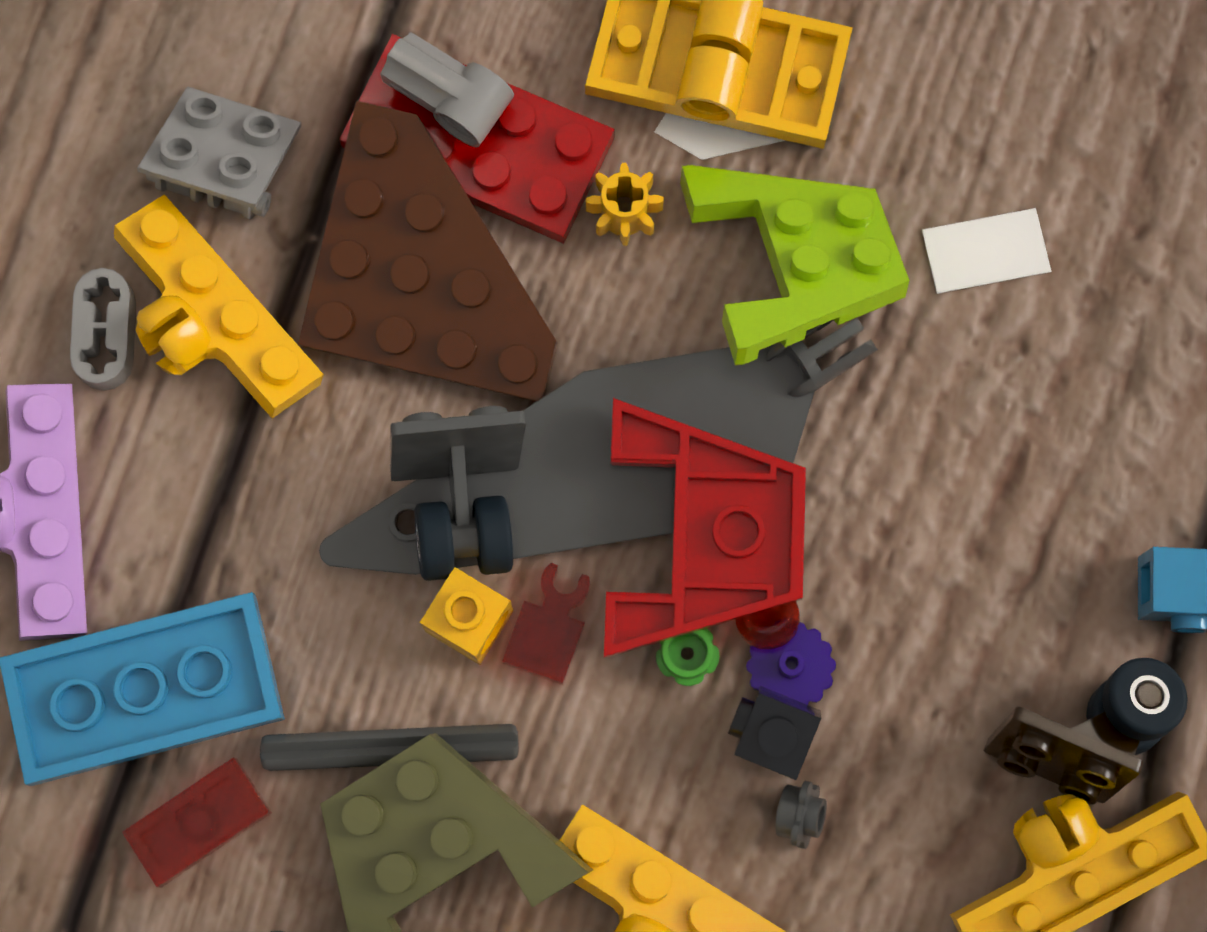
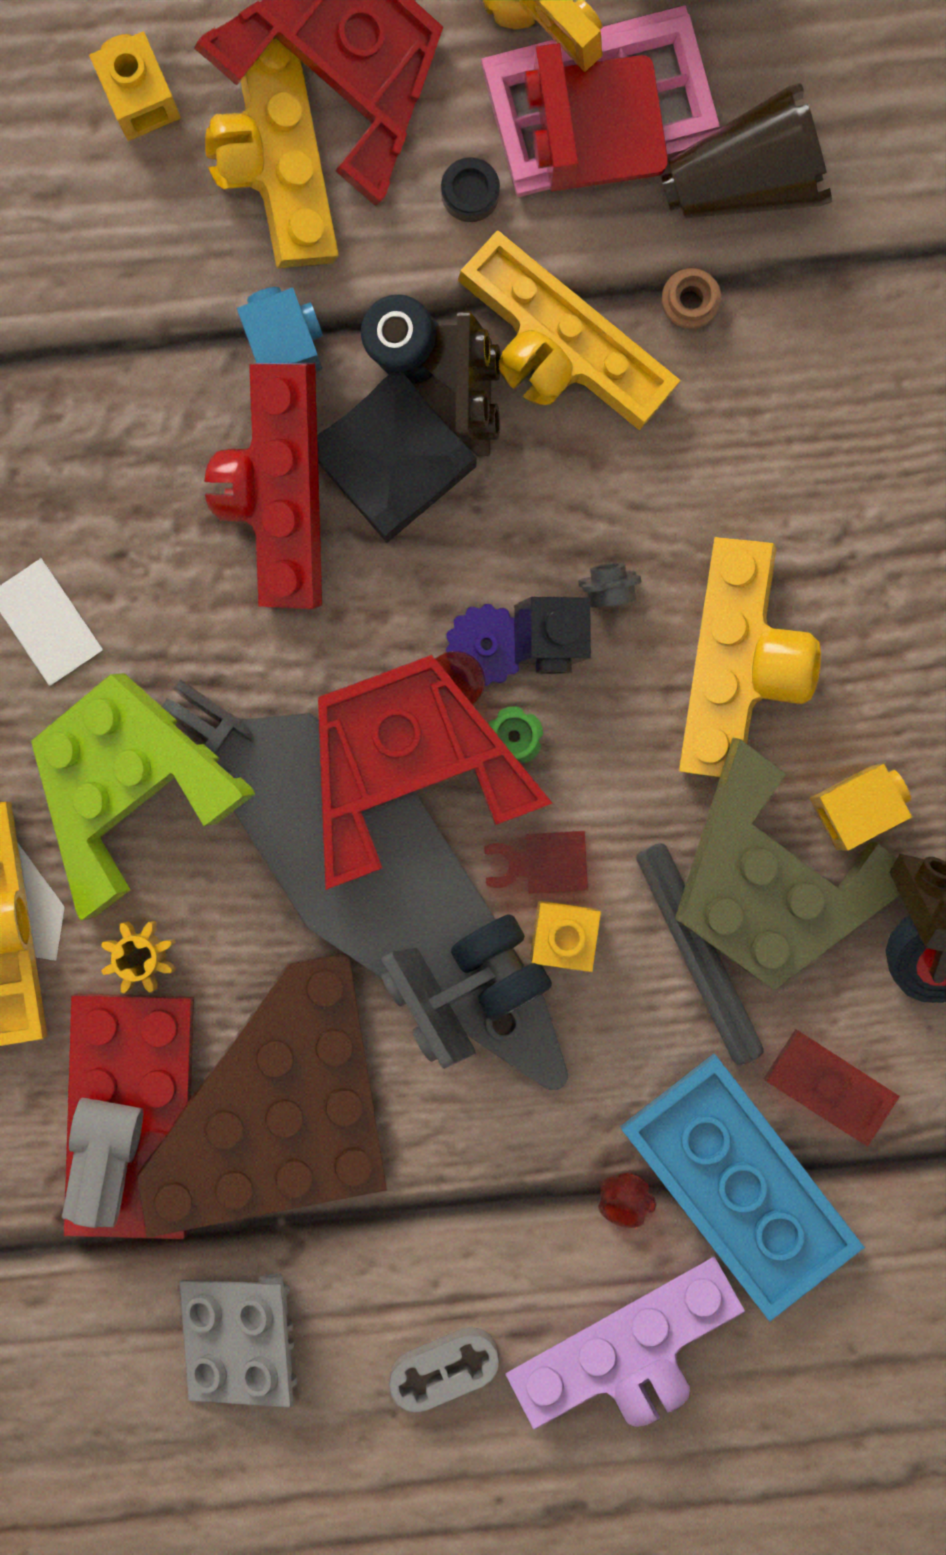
camera: 115 degrees left, 10 degrees up
yellow plate [114,194,324,419] -> none
none -> red plate [204,363,322,609]
none -> black brick [317,371,476,543]
none -> clear red plate [598,1173,656,1228]

